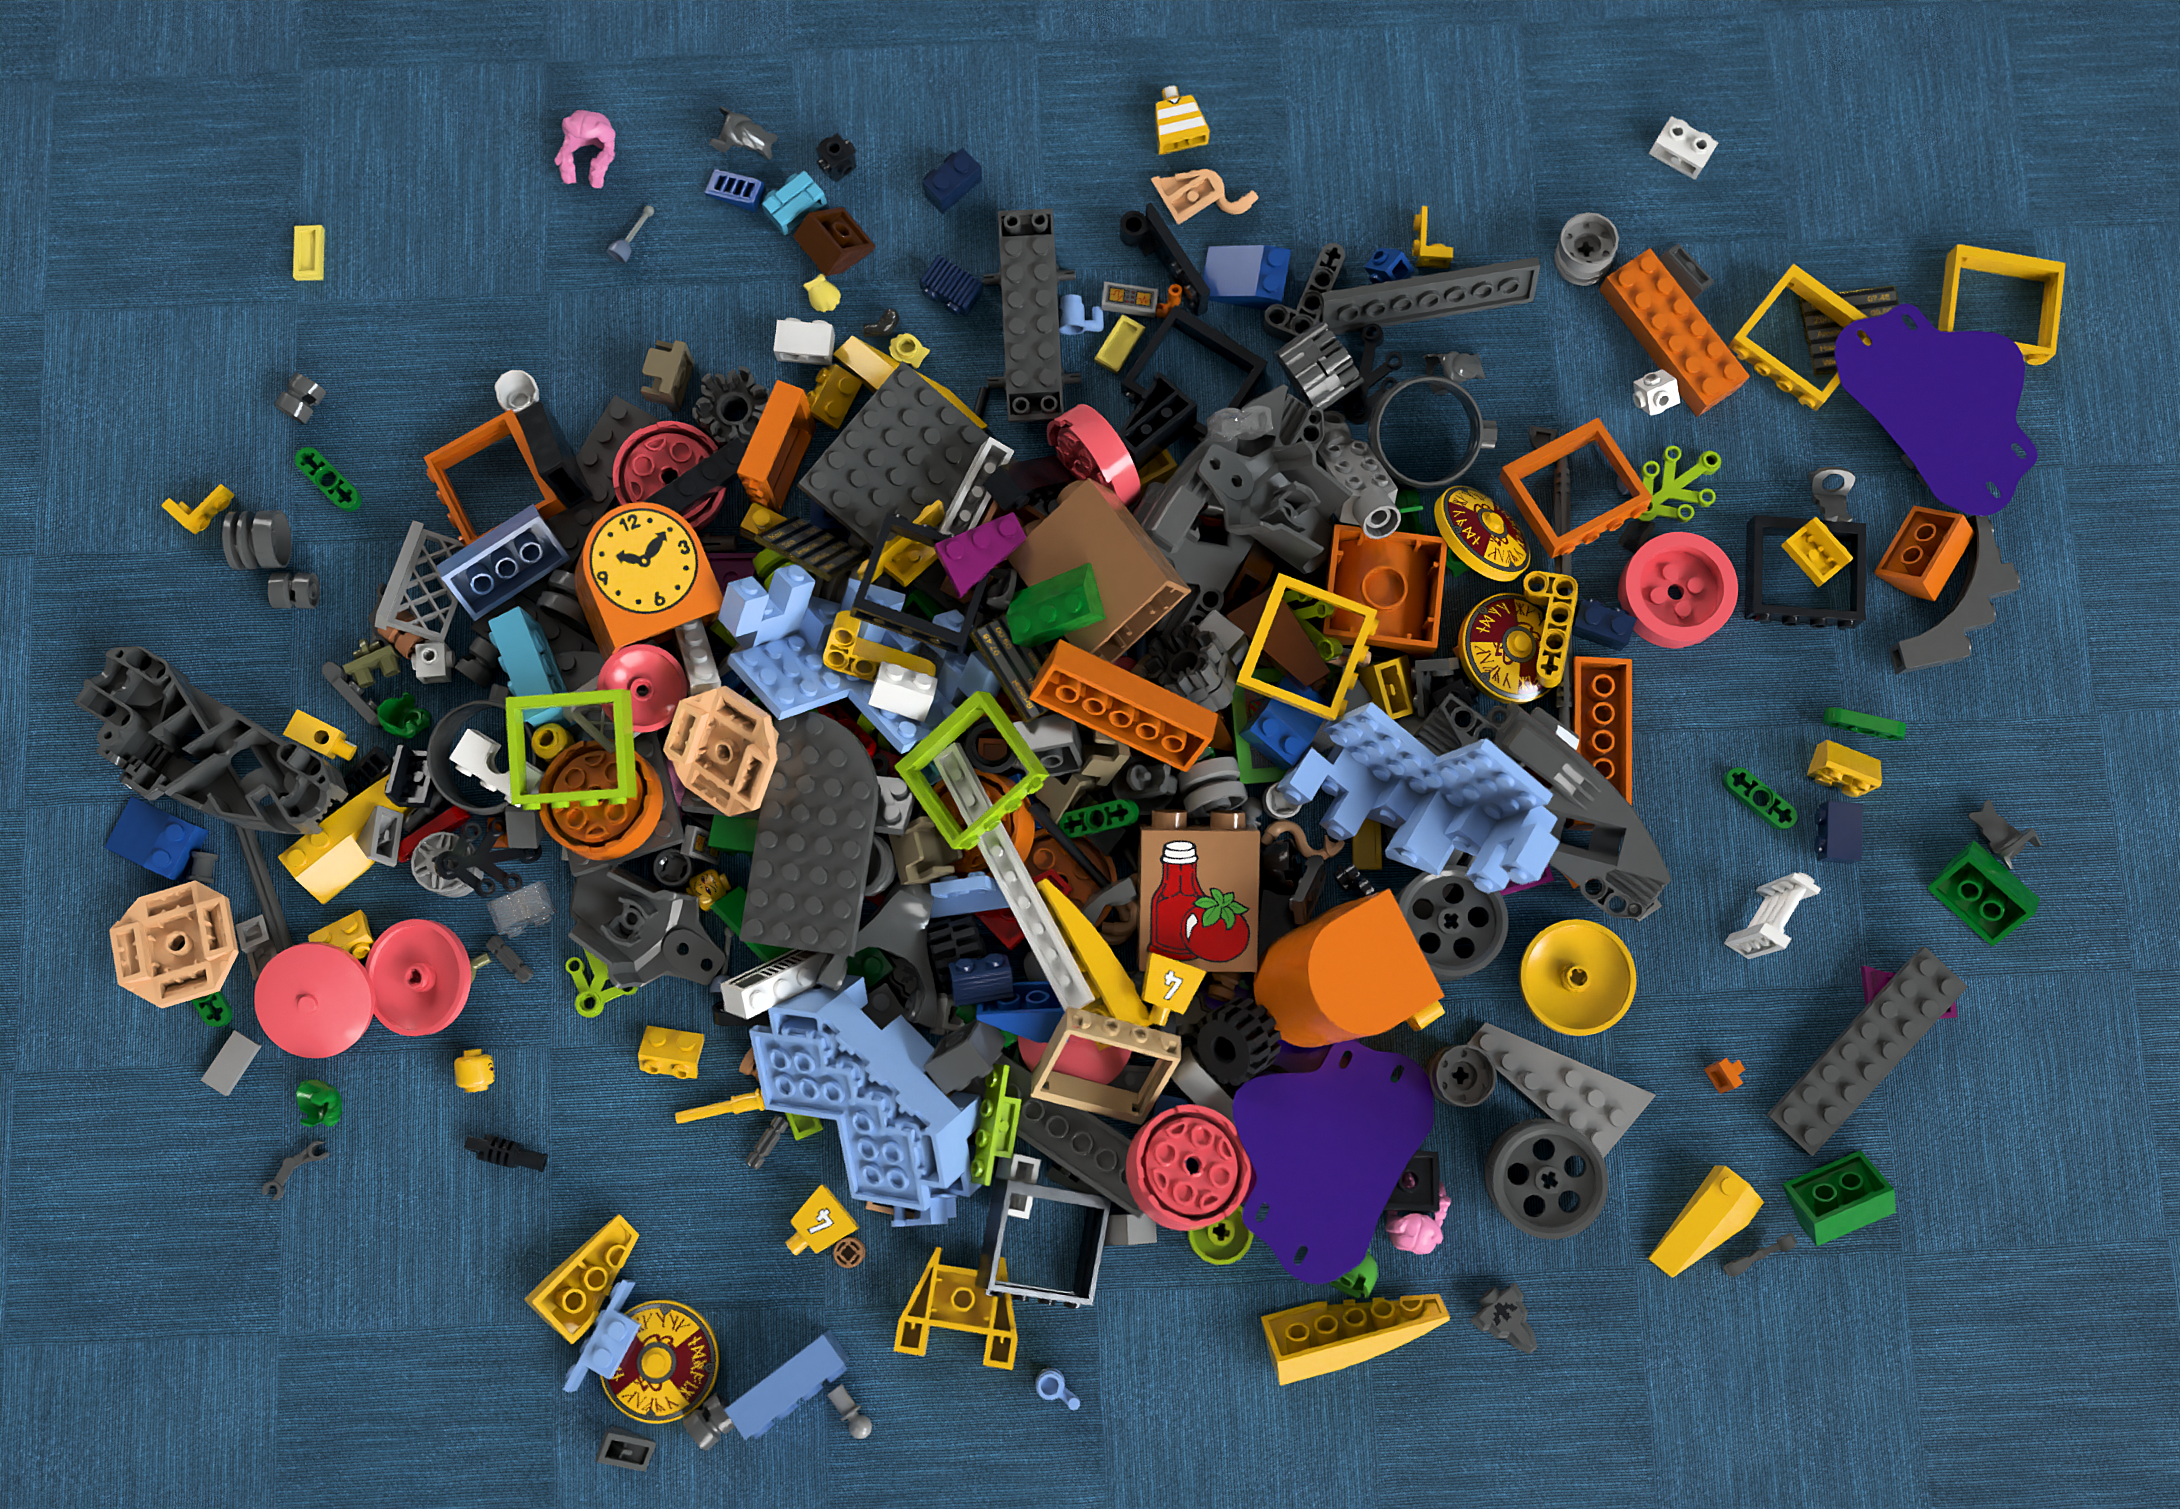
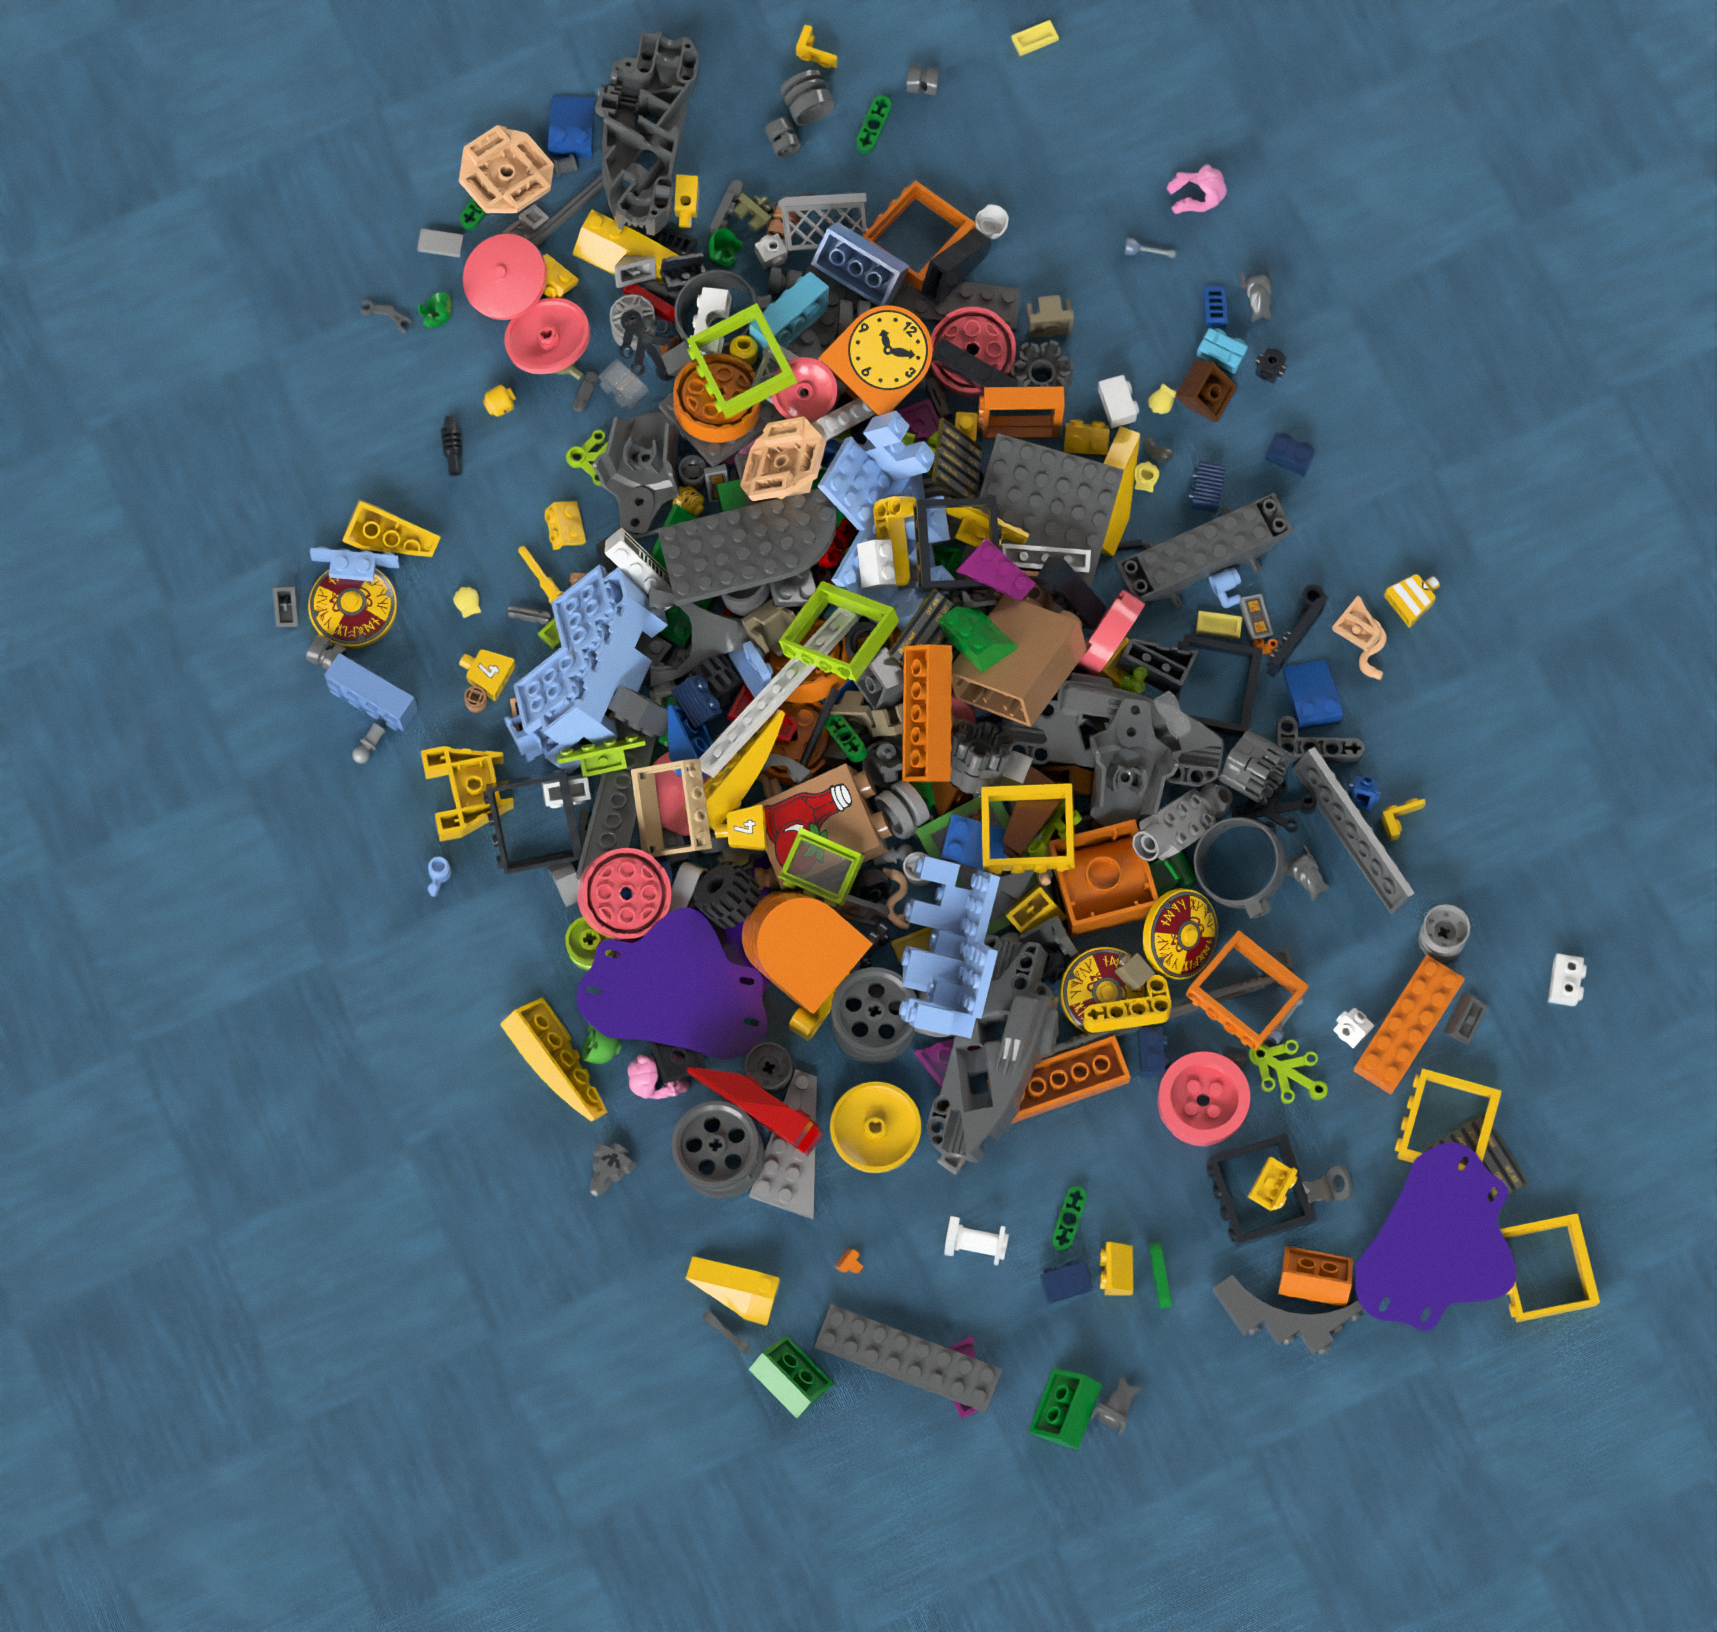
camera: 70 degrees right, 5 degrees down
none -> light yellow animal [453,587,481,618]
none -> red wedge [686,1067,823,1156]
none -> window [778,827,865,907]
none -> dark tan brick [1114,953,1155,991]
none -> clear neon green plate [1119,667,1147,694]

